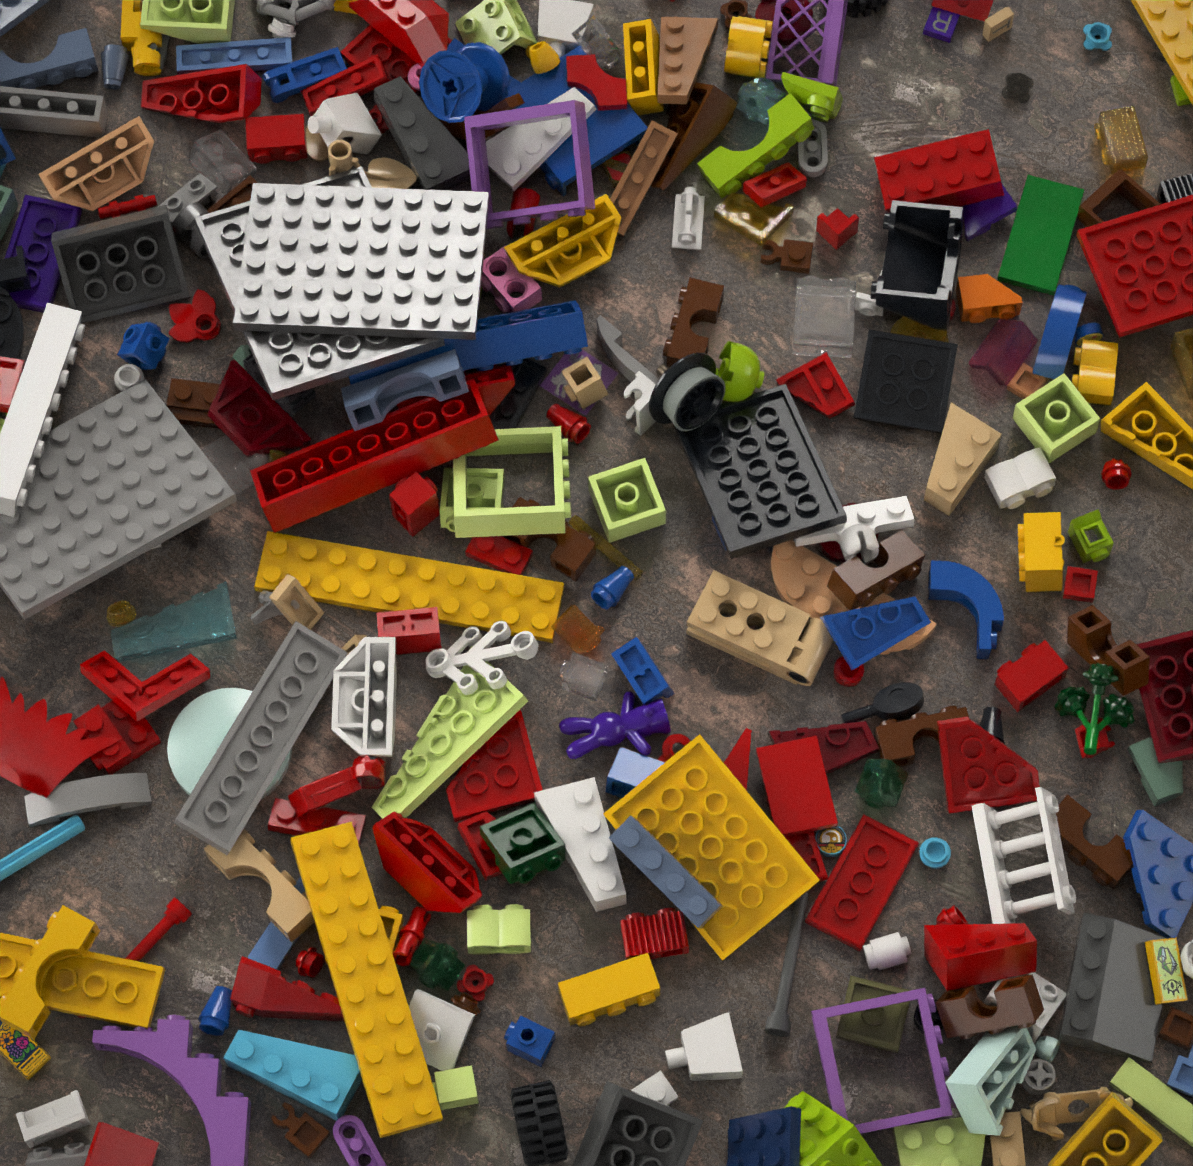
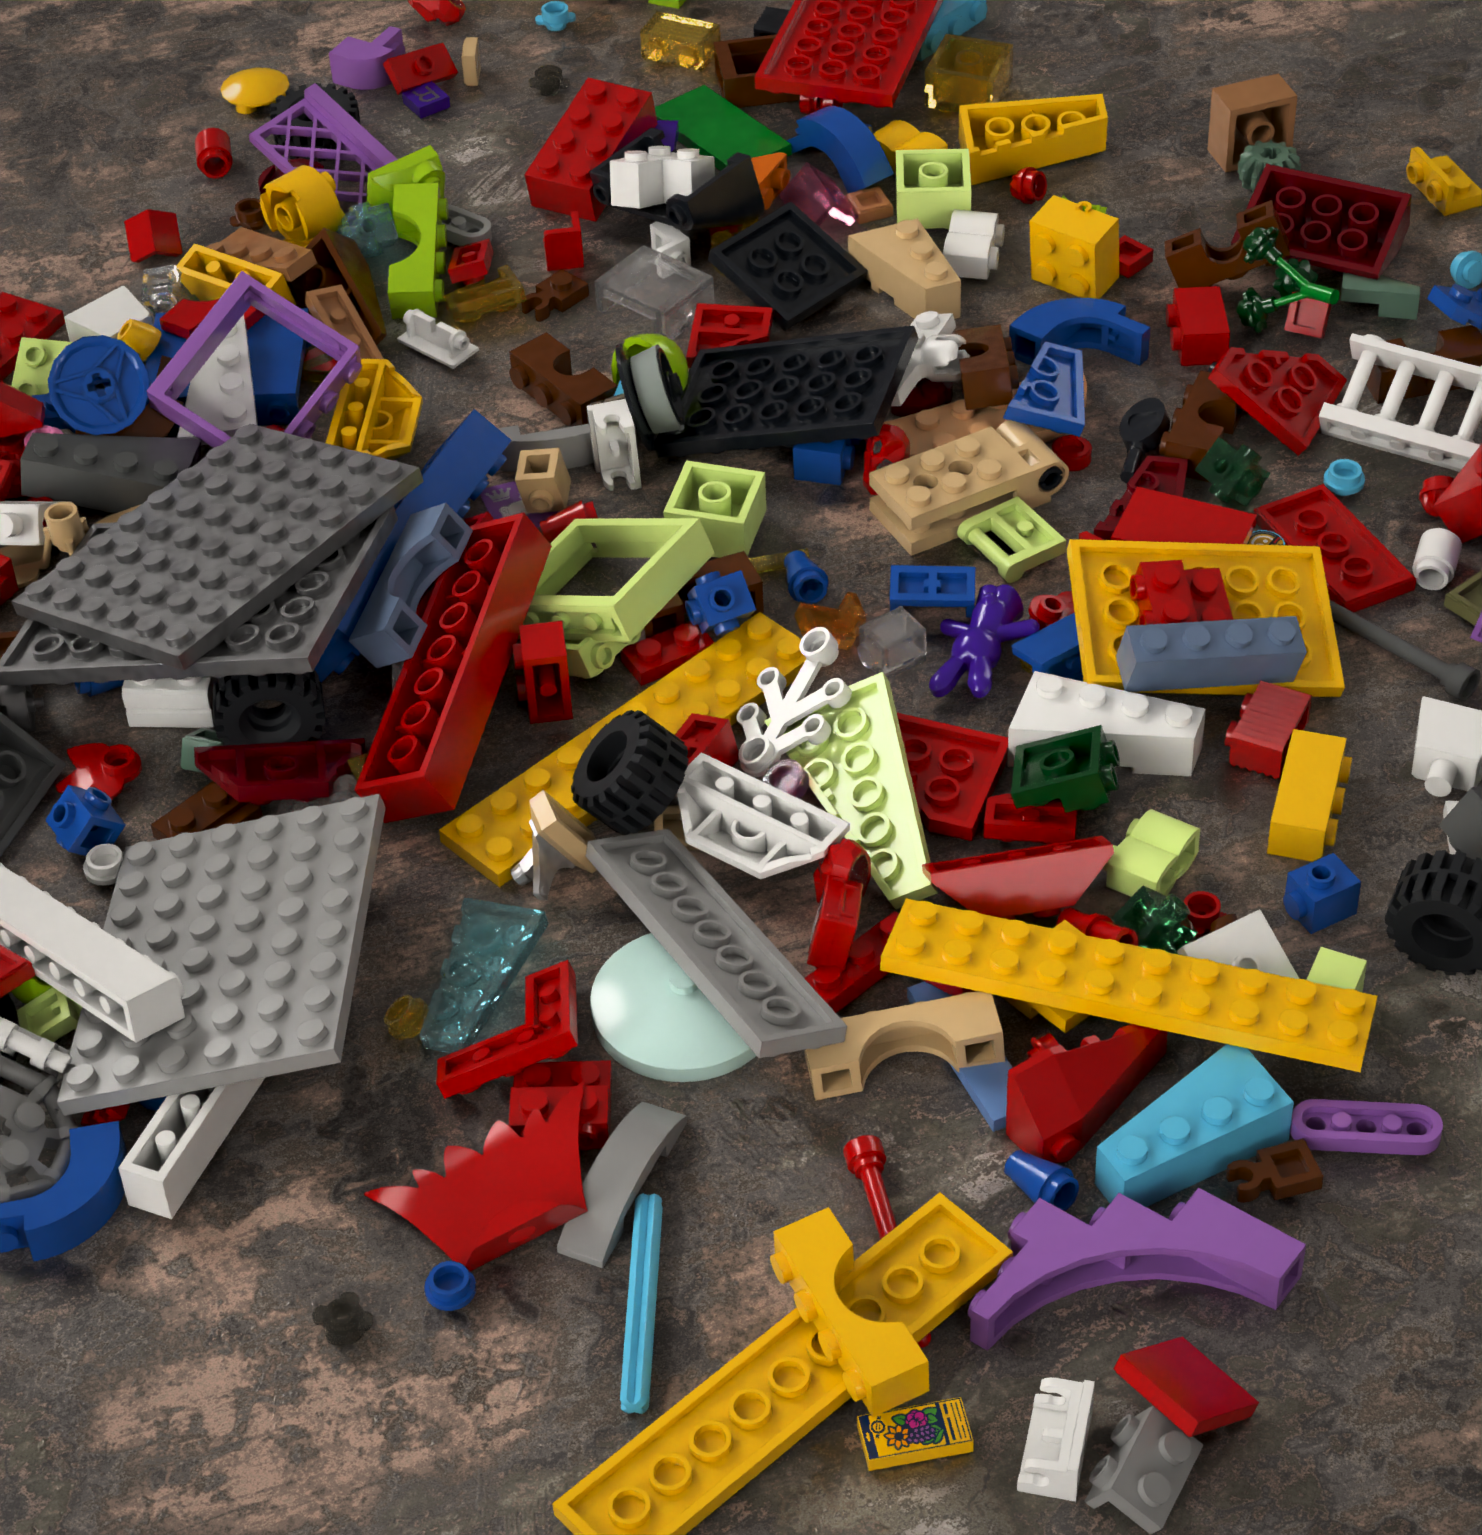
camera: 55 degrees left, 25 degrees down
none -> black tyre [571,710,689,835]
none -> white brick [610,146,715,209]
none -> blue brick [685,570,756,636]
none -> clear pink tile [763,759,809,799]
none -> red rock [863,424,910,495]
none -> yellowish green plate [957,496,1066,583]
none -> red plate [1129,560,1233,625]

